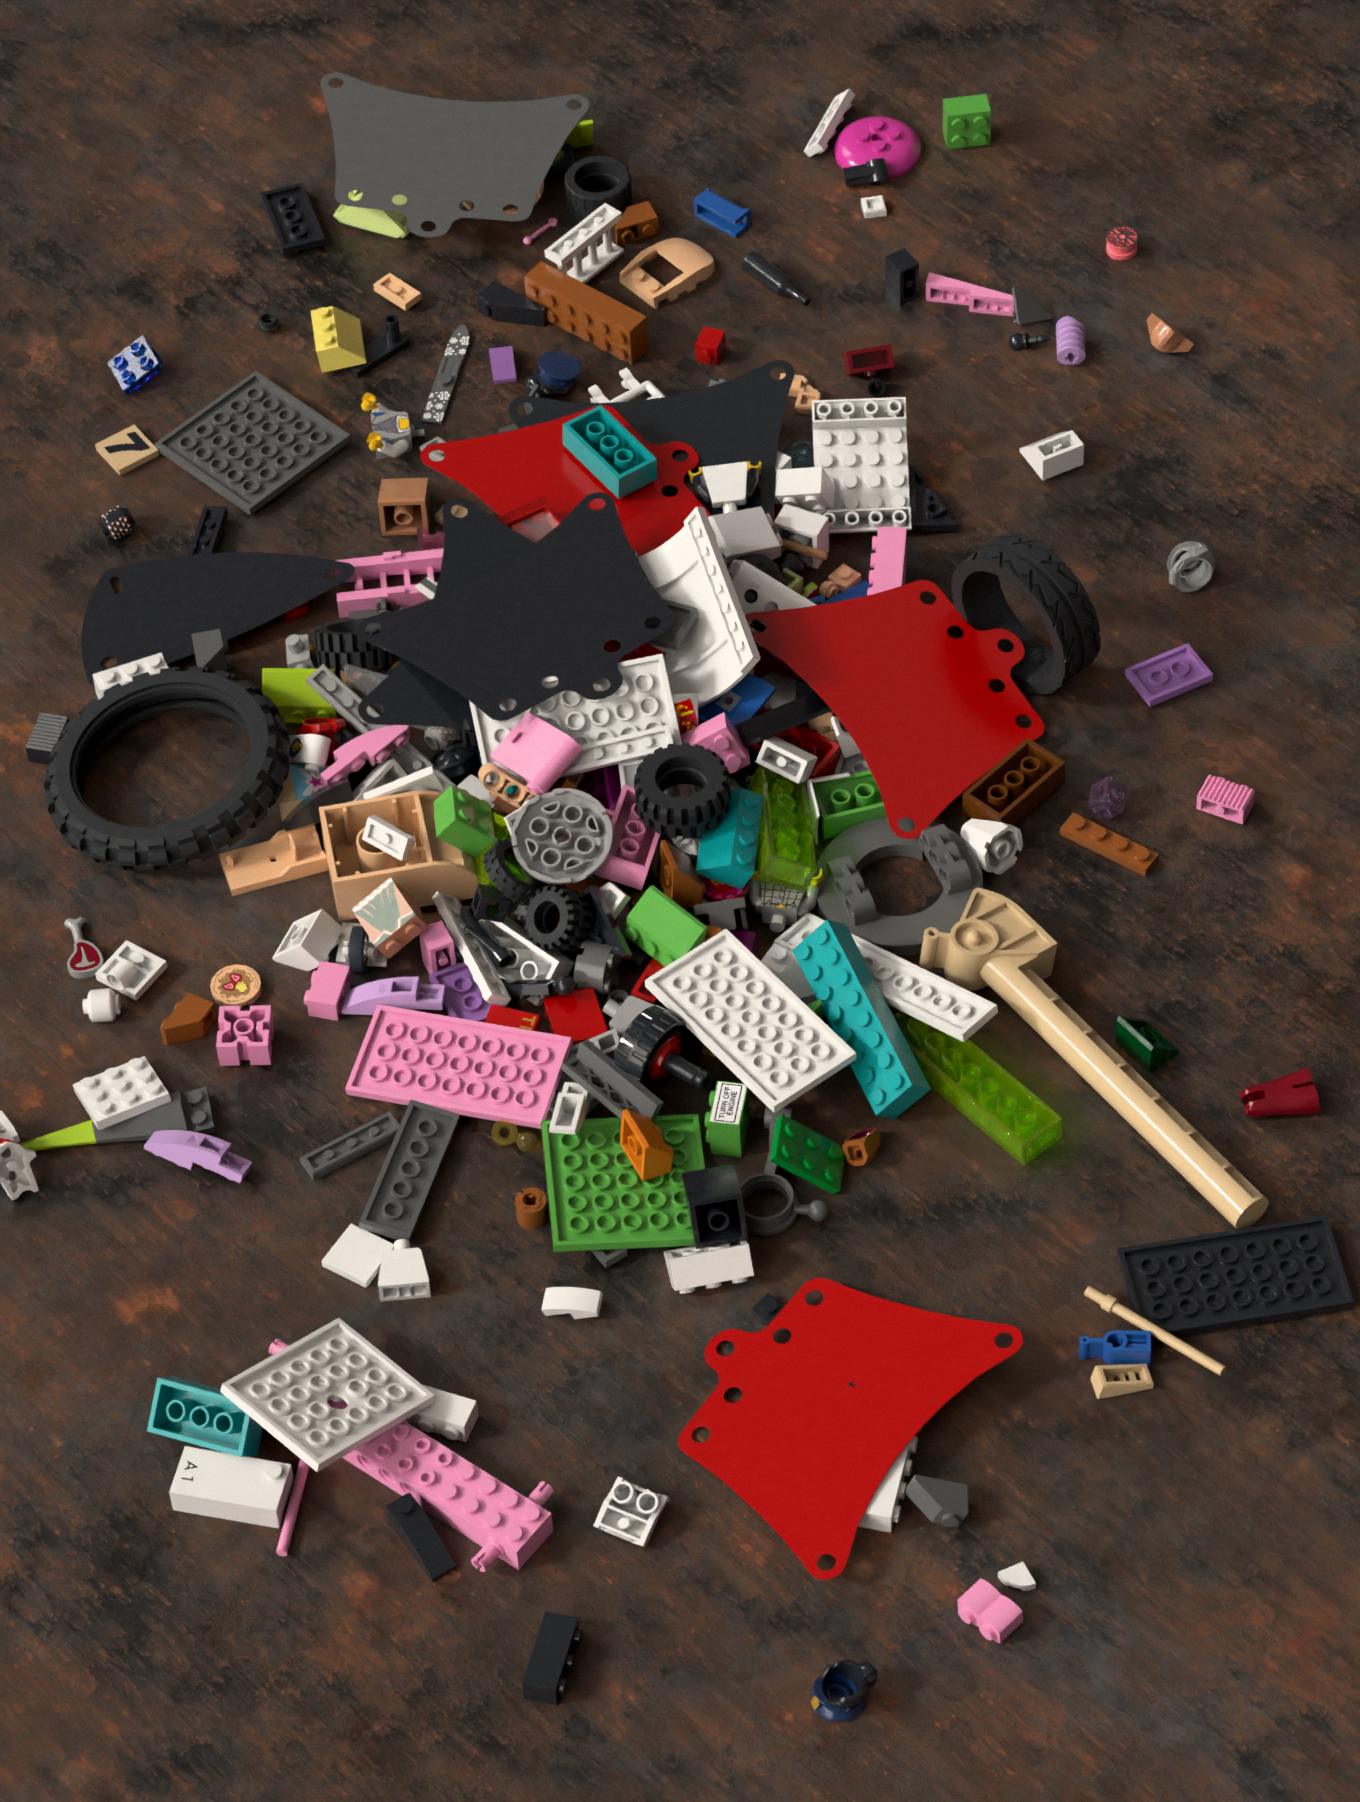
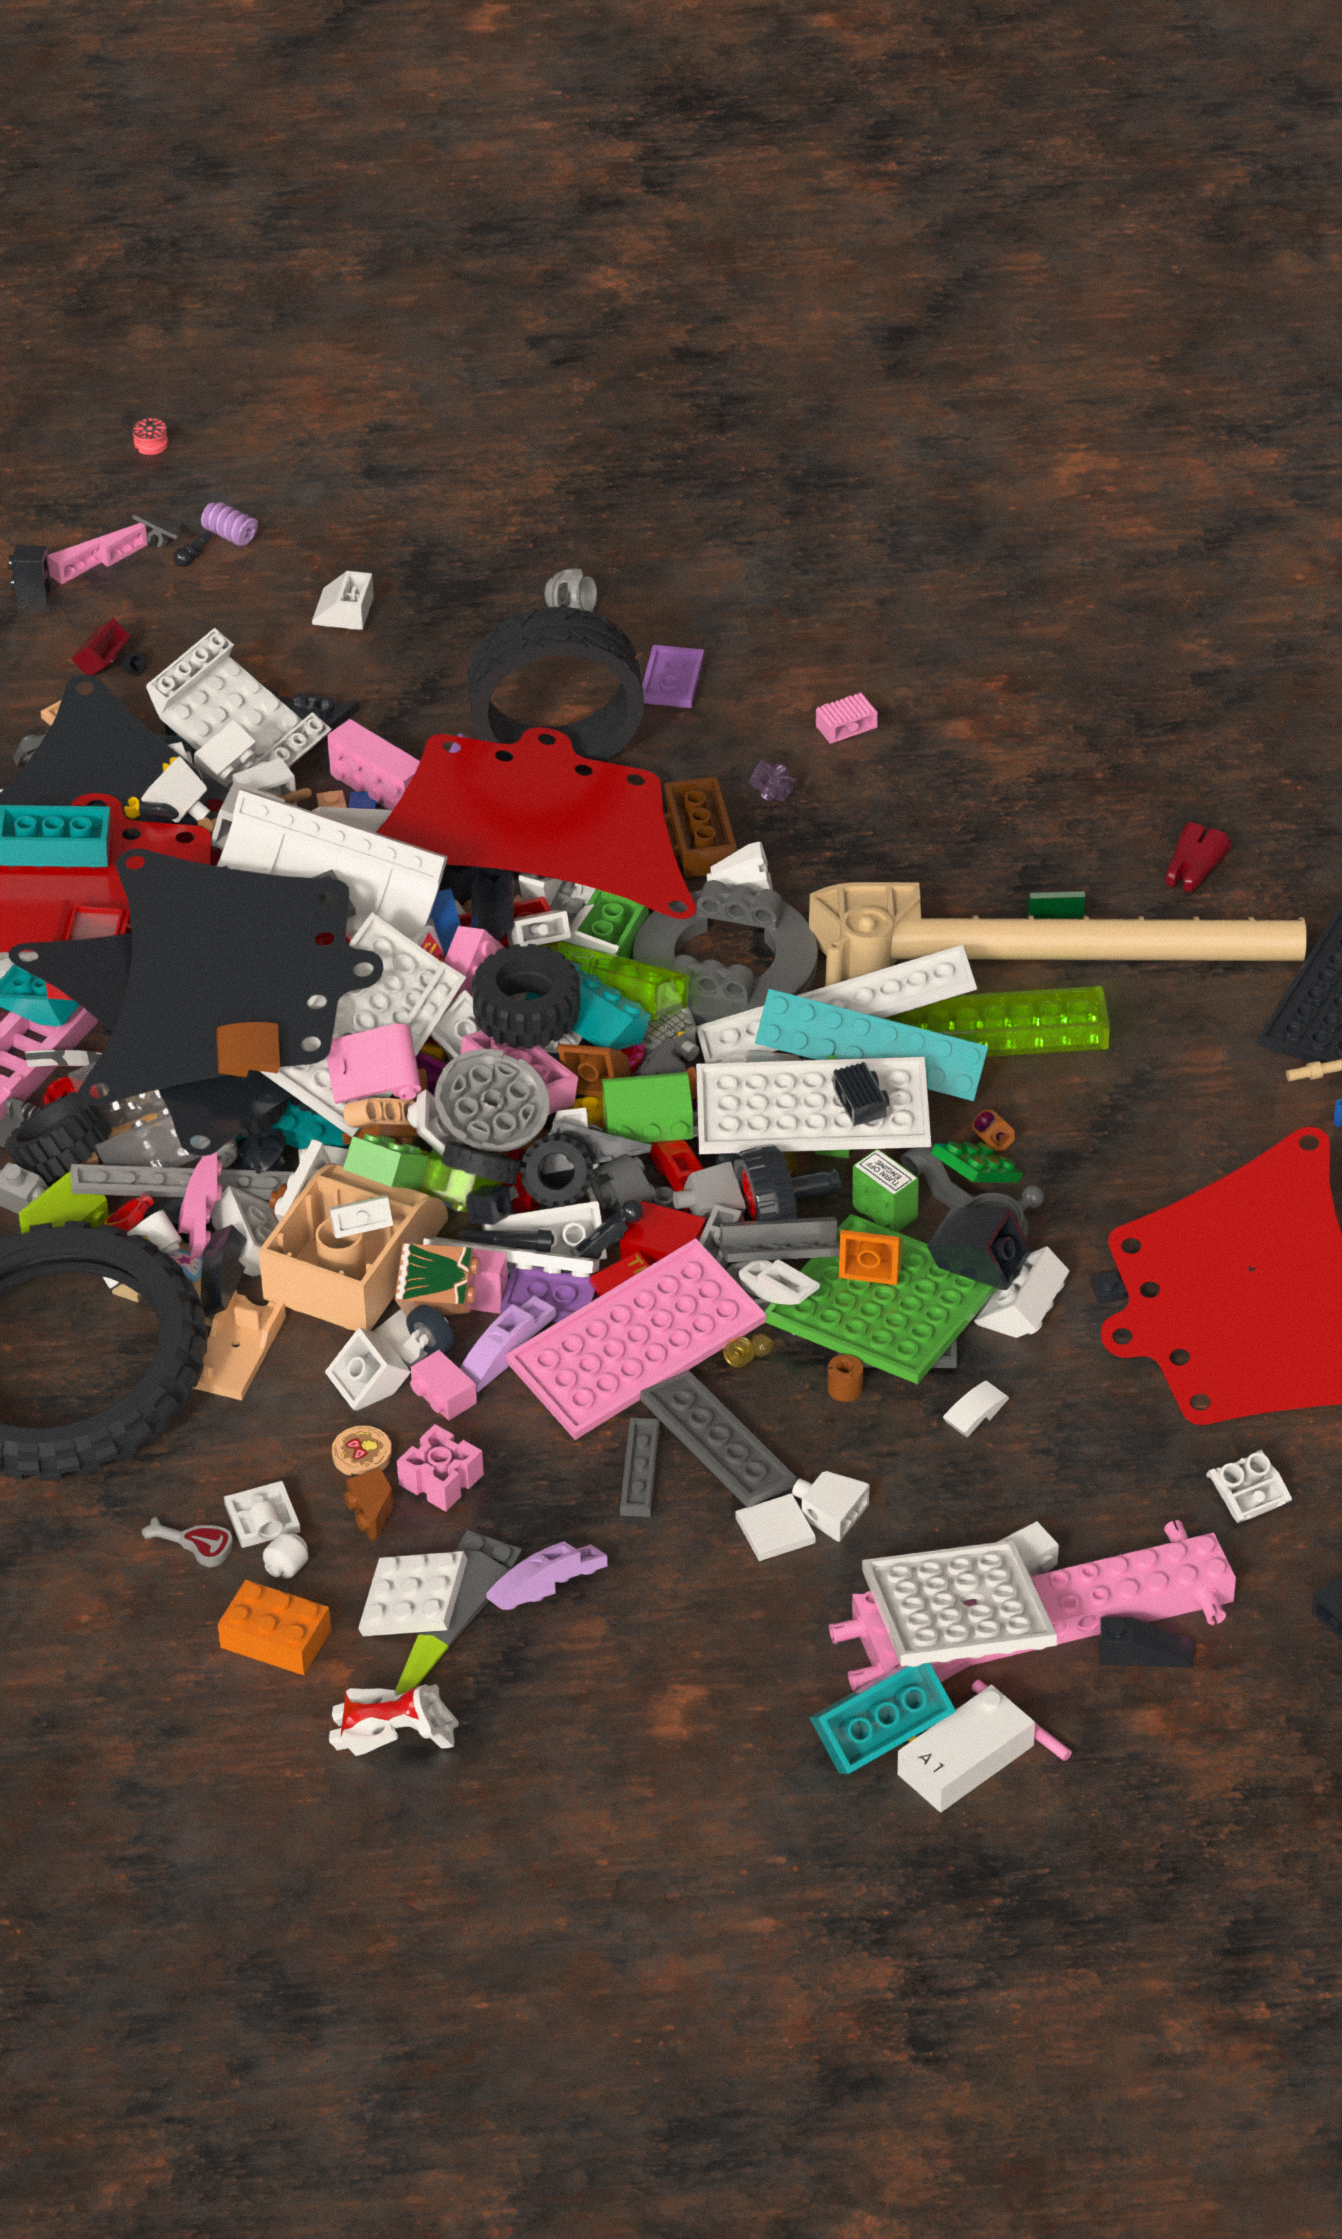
camera: 55 degrees left, 5 degrees down
dark orange plate [1060,812,1159,876] -> none
nougat piece [1146,313,1194,353] -> none
none -> dark orange slope [216,1022,280,1077]
none -> orange brick [218,1579,331,1675]
none -> black brick [833,1062,890,1126]

